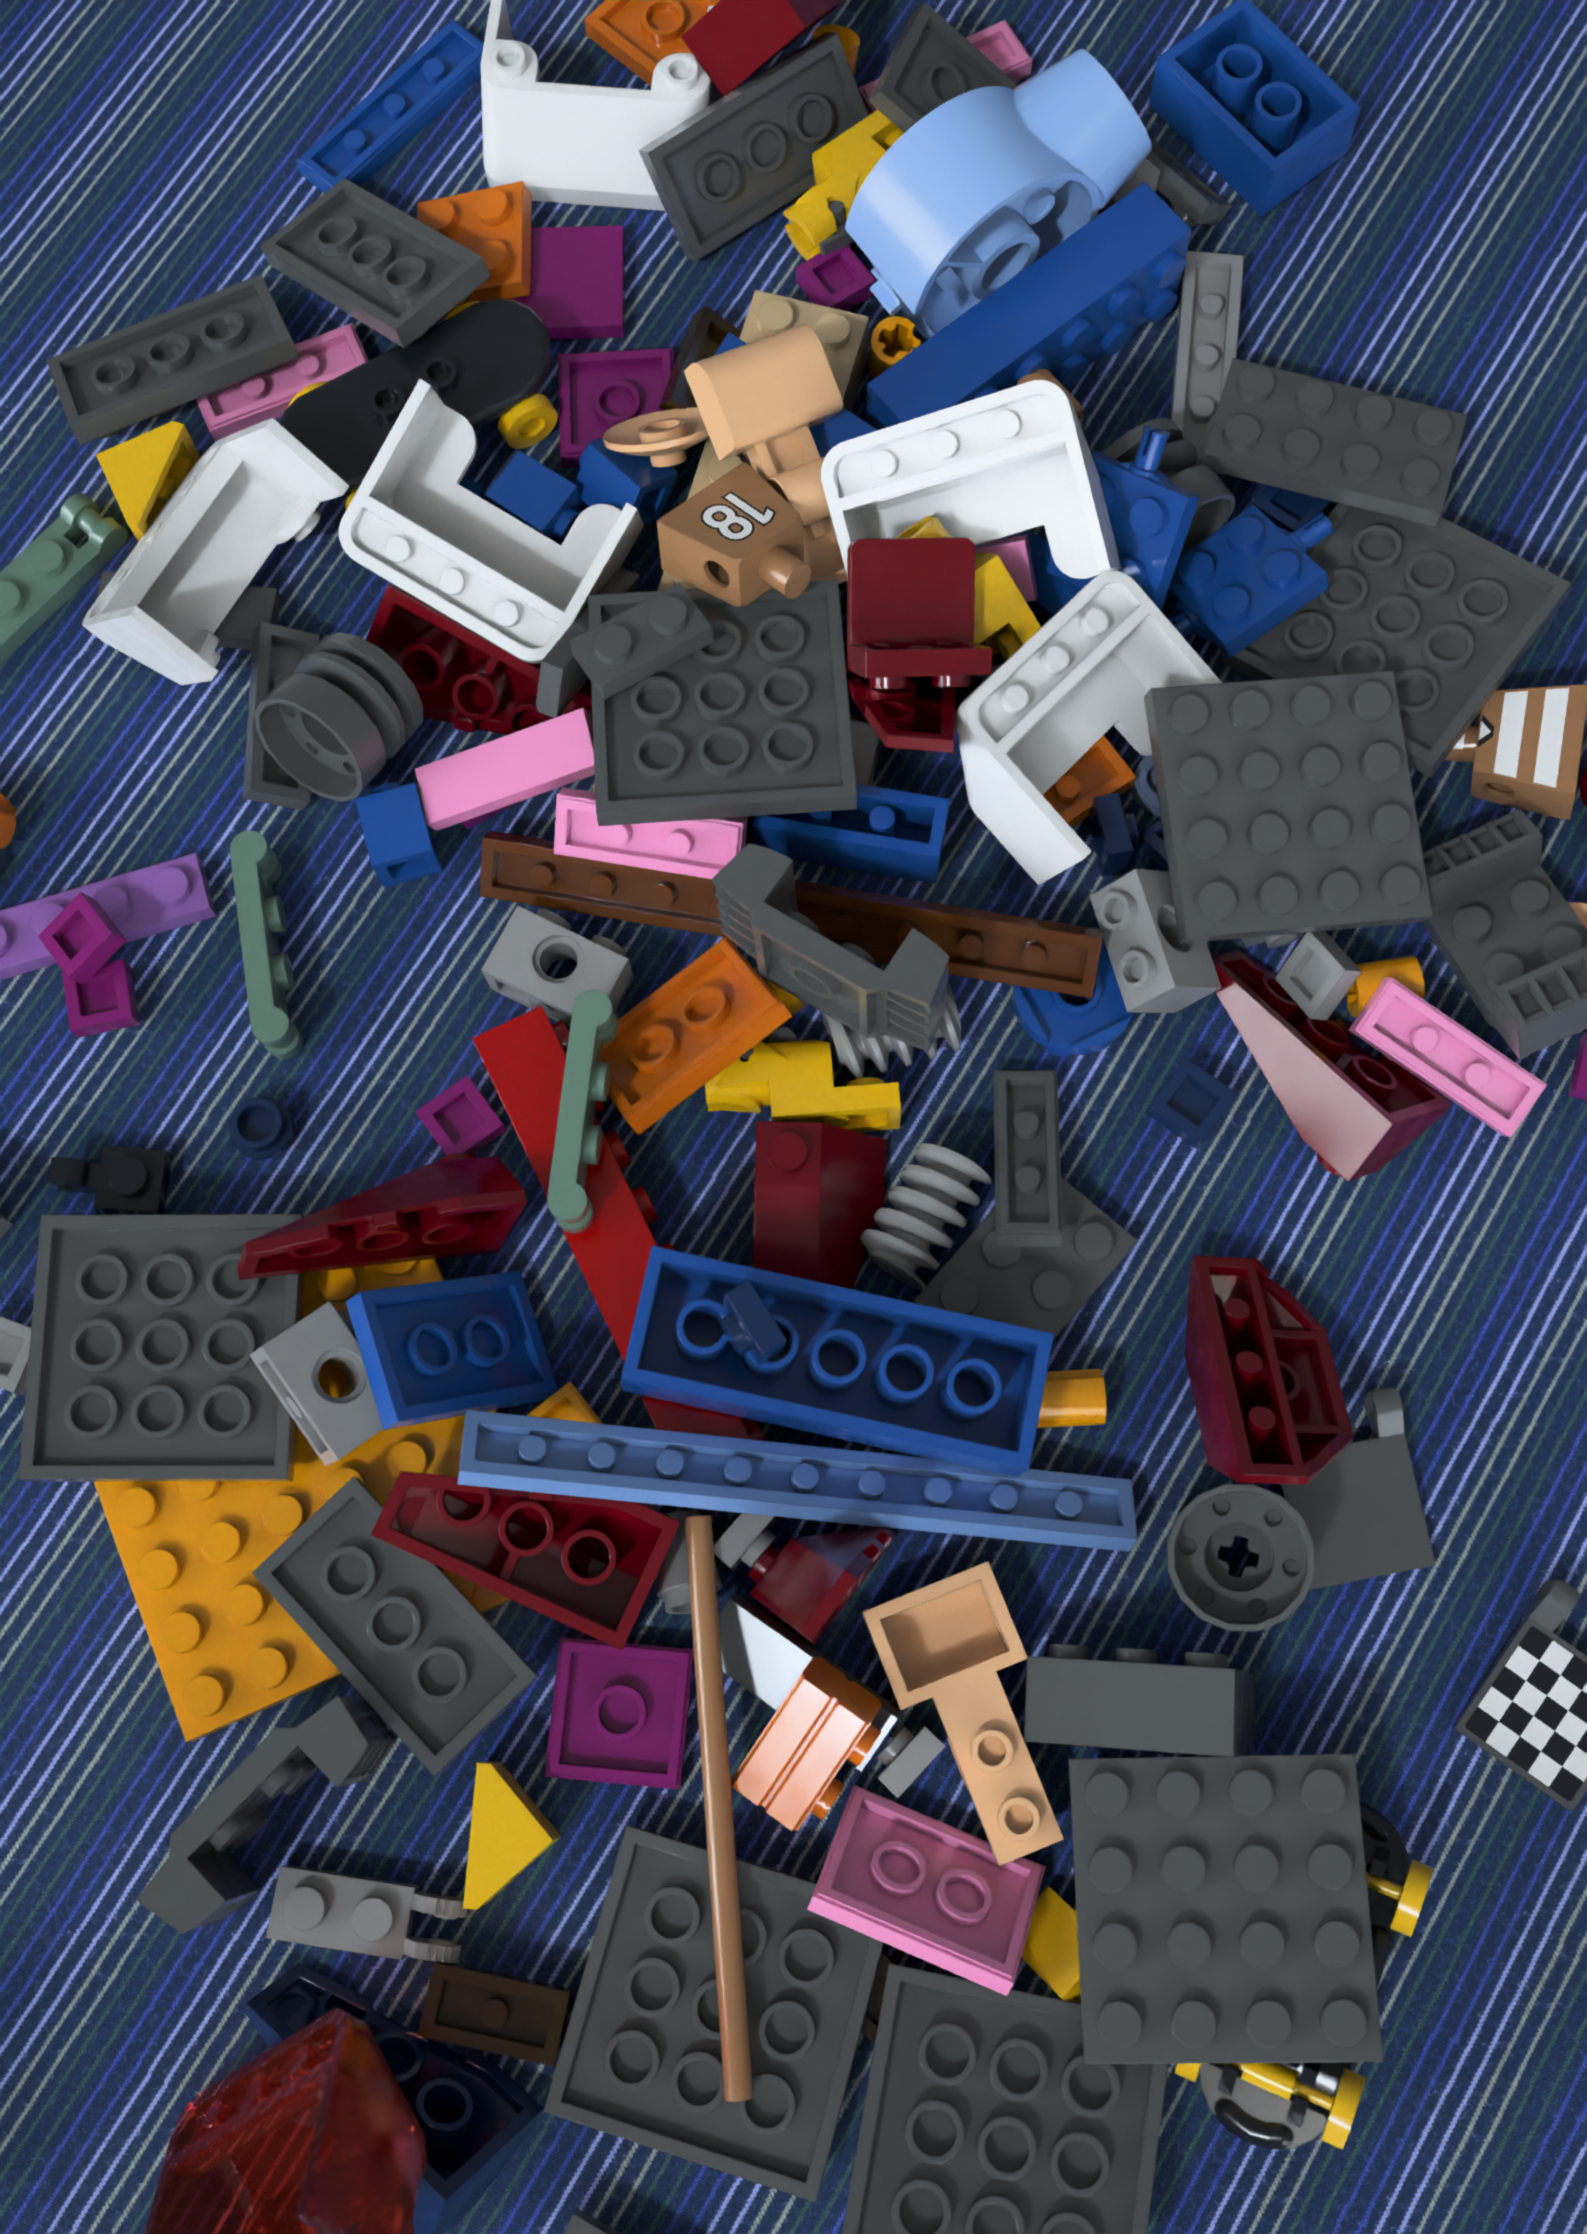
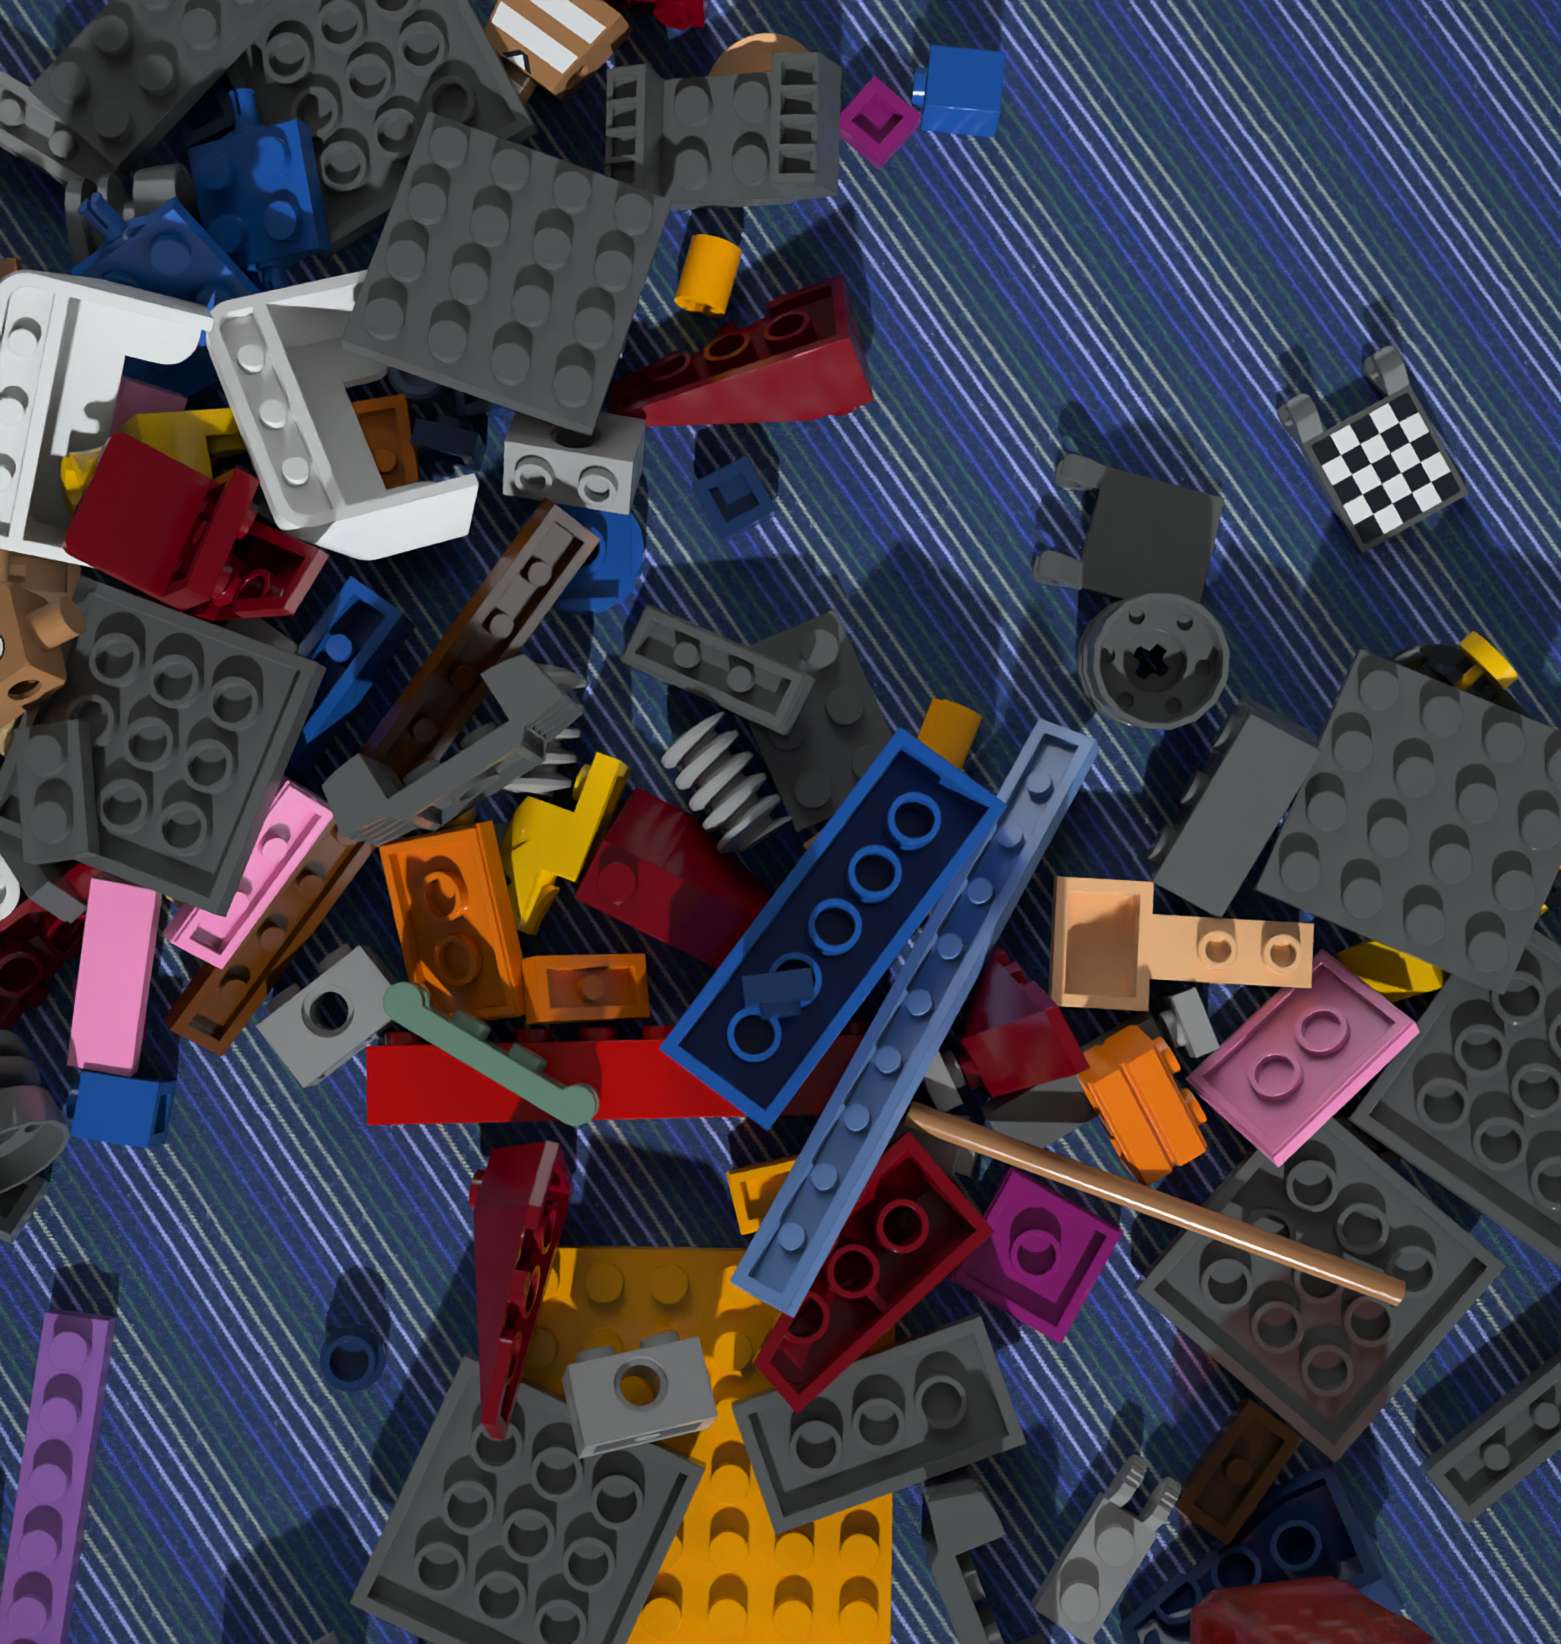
camera: 75 degrees left, 10 degrees up
magenta plate [38,892,127,984] -> none
black plate [48,1145,173,1215] -> none
magenta plate [62,959,140,1038] -> none
sand green plate [230,830,303,1060] -> none
blue plate [345,1270,558,1430] -> none
magenta plate [415,1075,507,1156] -> none
yellow slope [463,1761,561,1910] -> none
dark red wedge [1185,1256,1354,1485] -> none
light grey plate [1275,931,1362,1020] -> none
bright pink tile [1349,977,1547,1138] -> none
none -> orange plate [521,953,651,1025]

